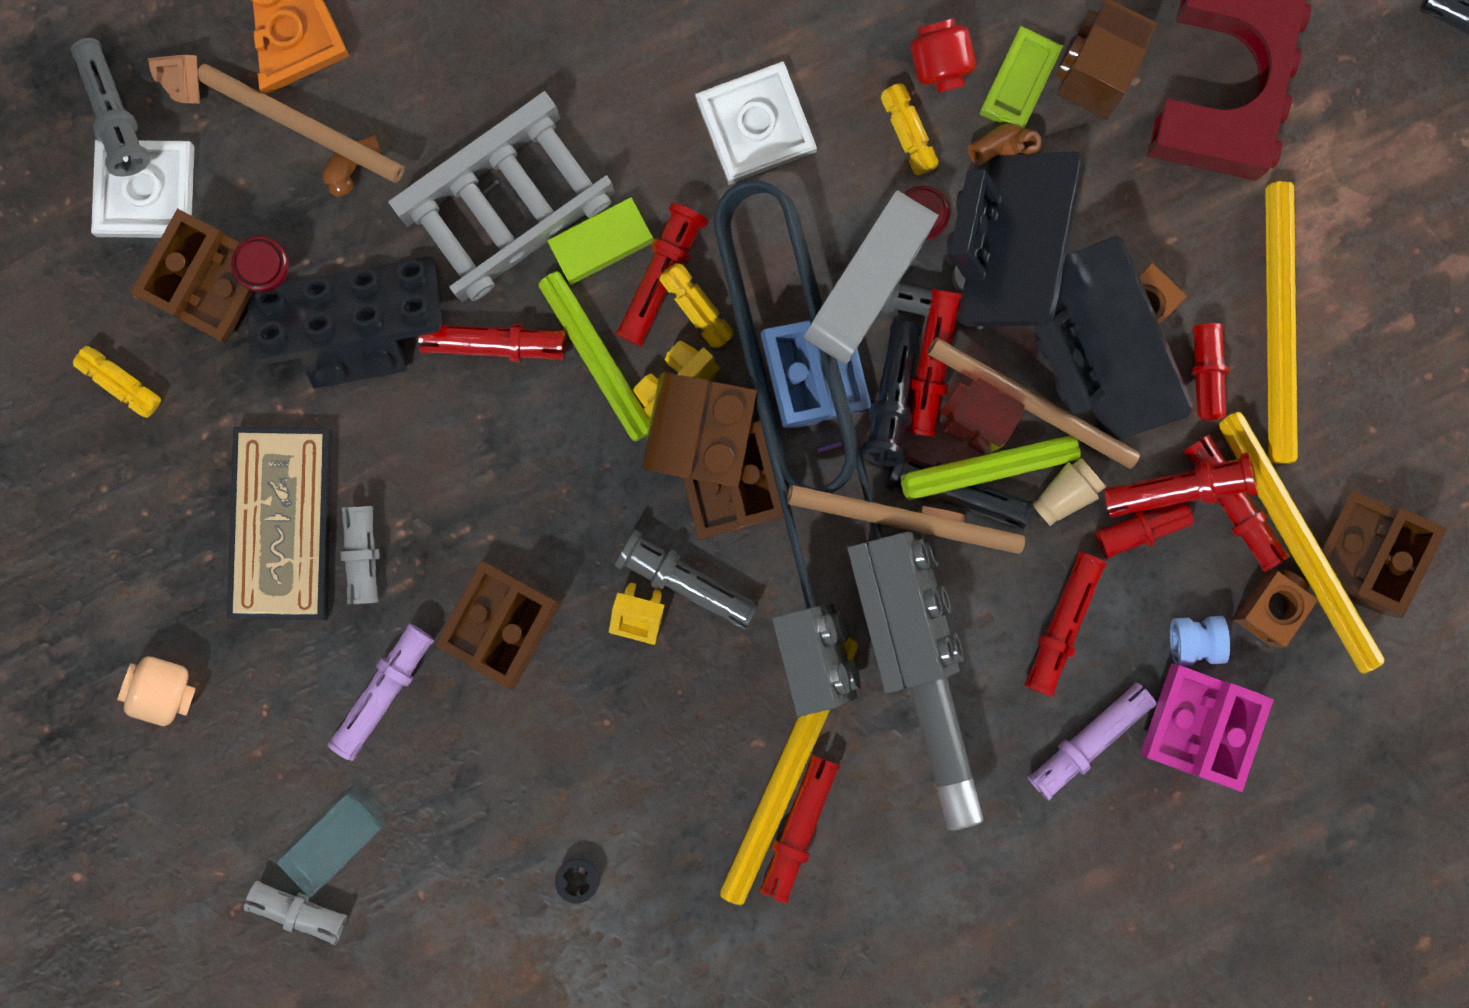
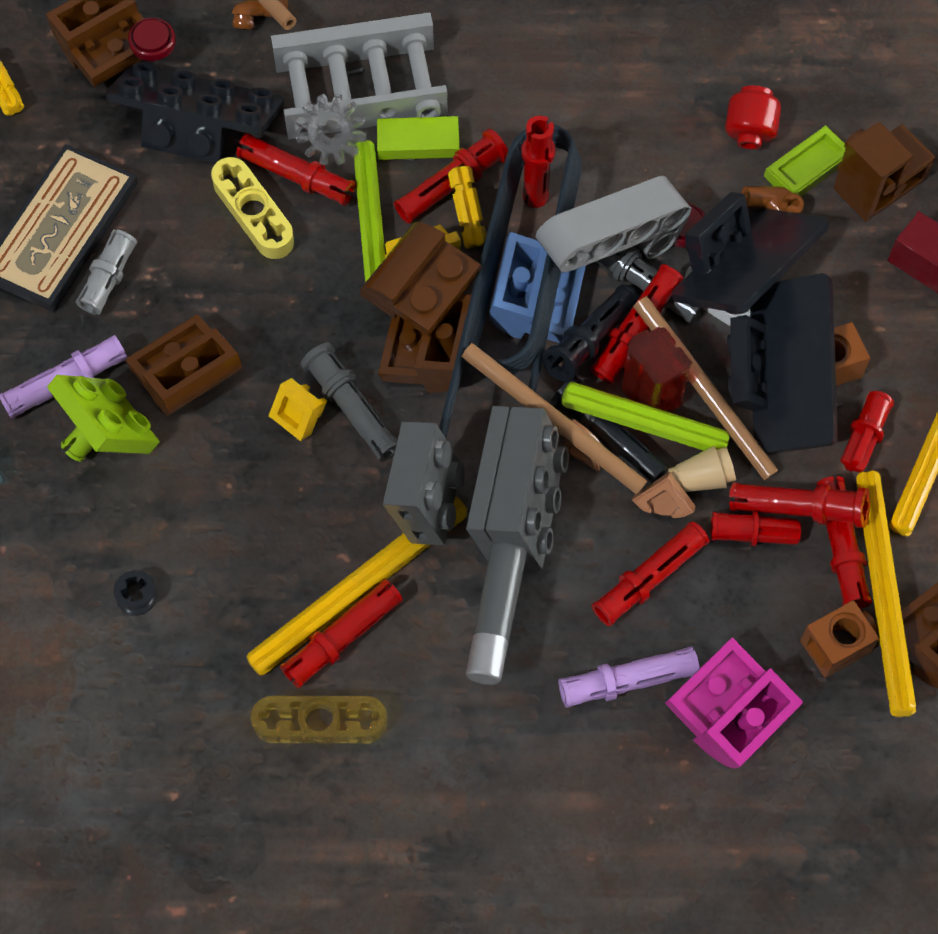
camera: 25 degrees right, 20 degrees down
white tile [695,61,817,185] -> none
yellow axle [881,83,939,175] -> none
light blue wheel [1170,616,1230,666] -> none
none -> lime plate [47,374,160,462]
none -> light yellow beam [211,157,294,259]
none -> clear yellow beam [251,696,387,743]
none -> clear gear [296,94,366,165]
none -> red pin [521,115,556,208]
none -> nougat tile [632,472,696,518]

